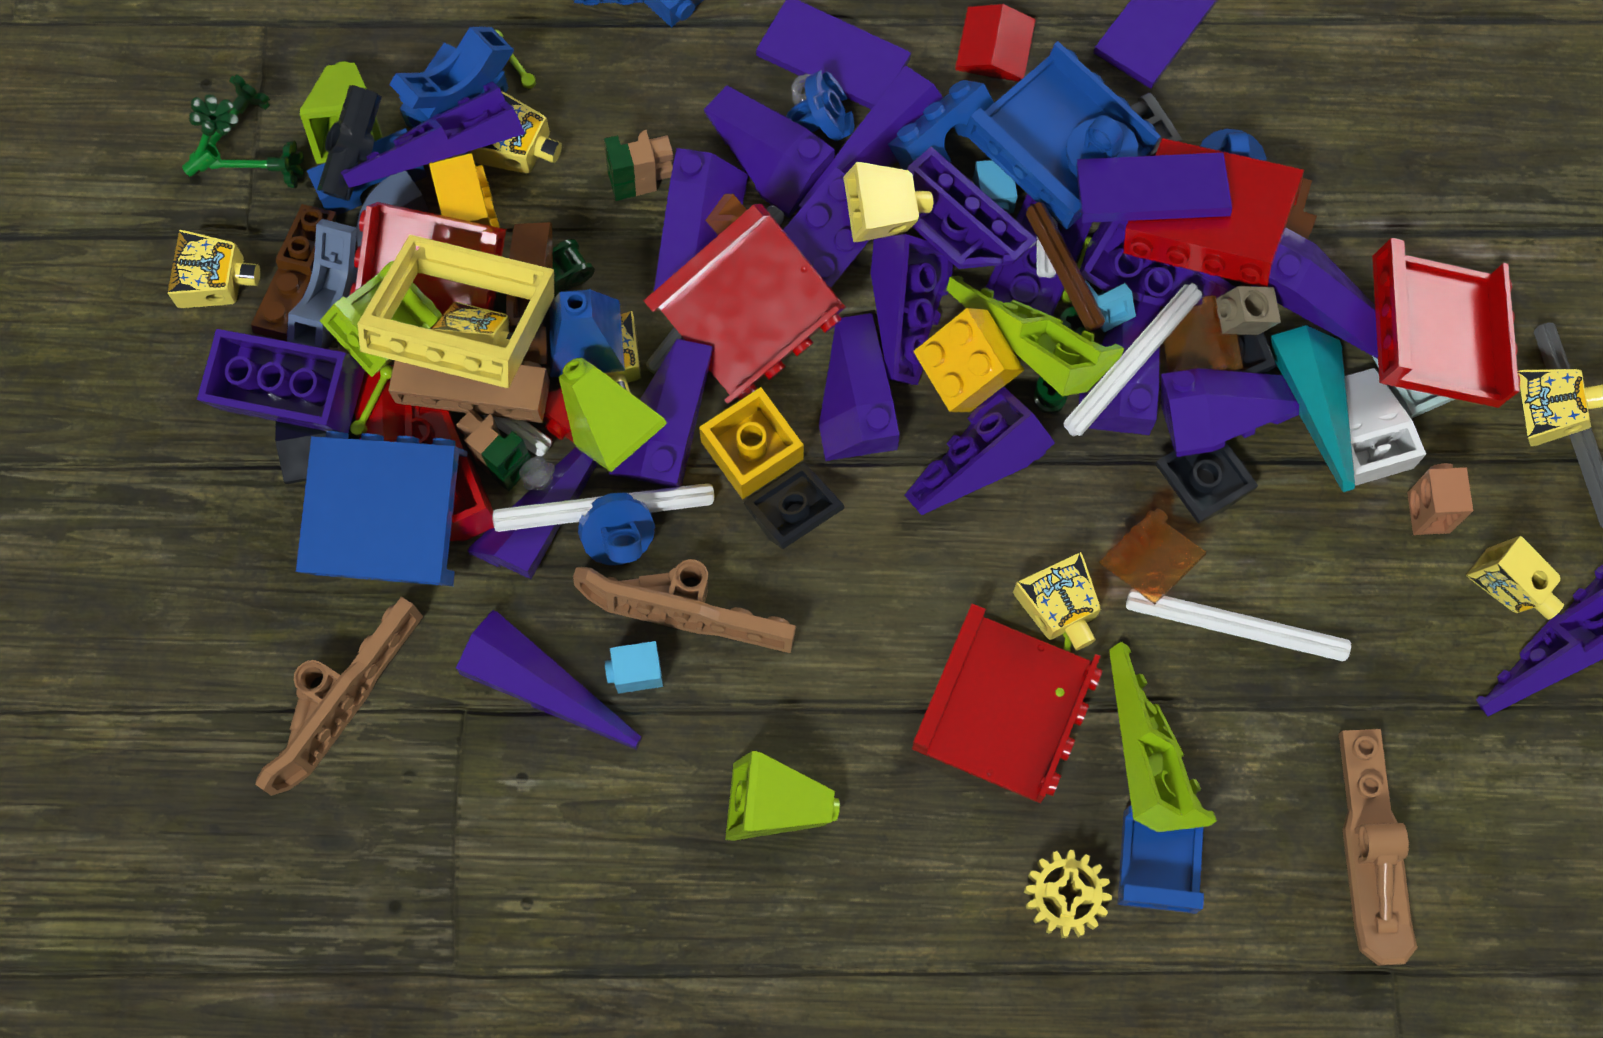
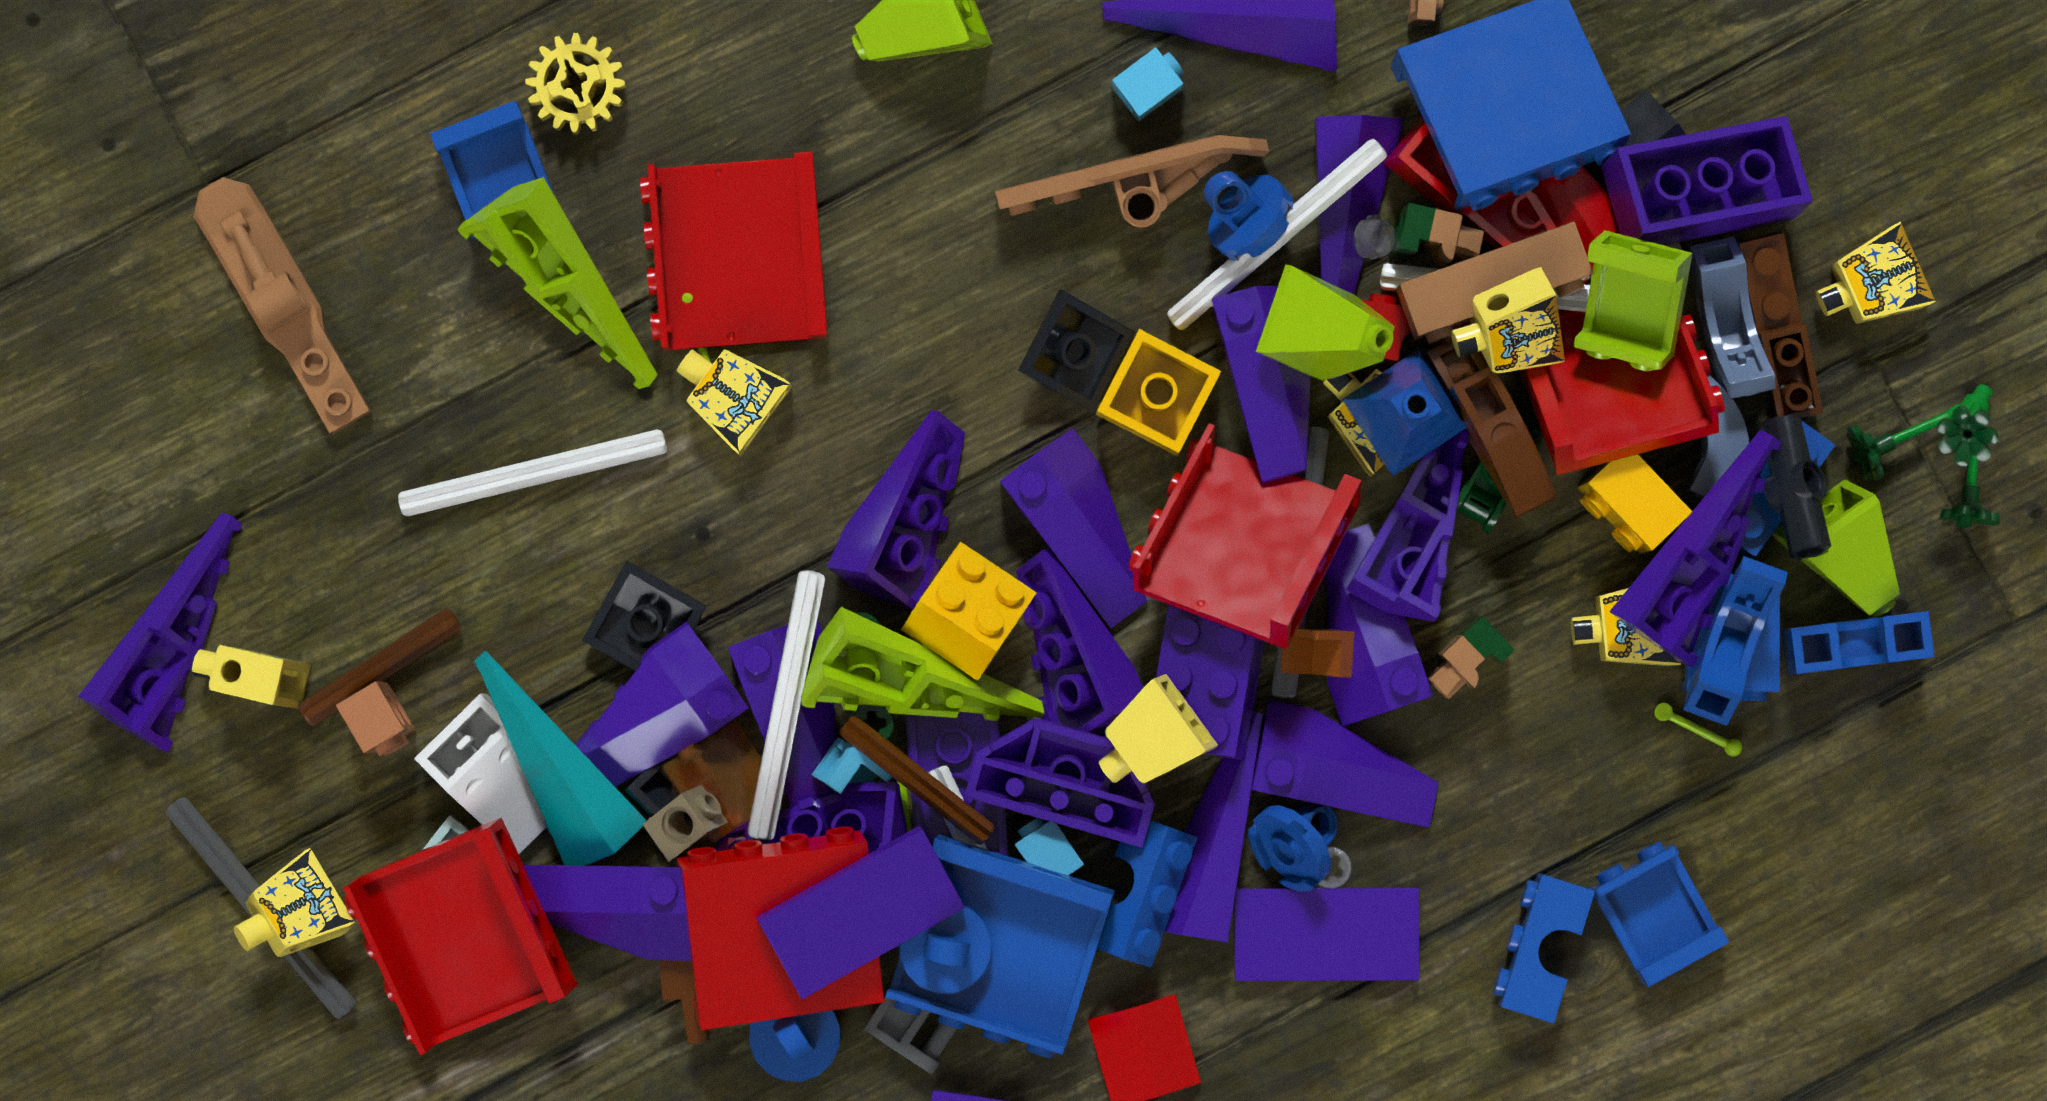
camera: 150 degrees right, 15 degrees up
lime hinge [350,365,393,437] -> none
light yellow window [357,235,554,389] -> none
clear orange hinge [1099,508,1207,605] -> none
none -> reddish brown axle [298,608,461,726]
none -> dark purple wedge [1345,428,1469,622]
none -> blue arch [1782,611,1935,675]

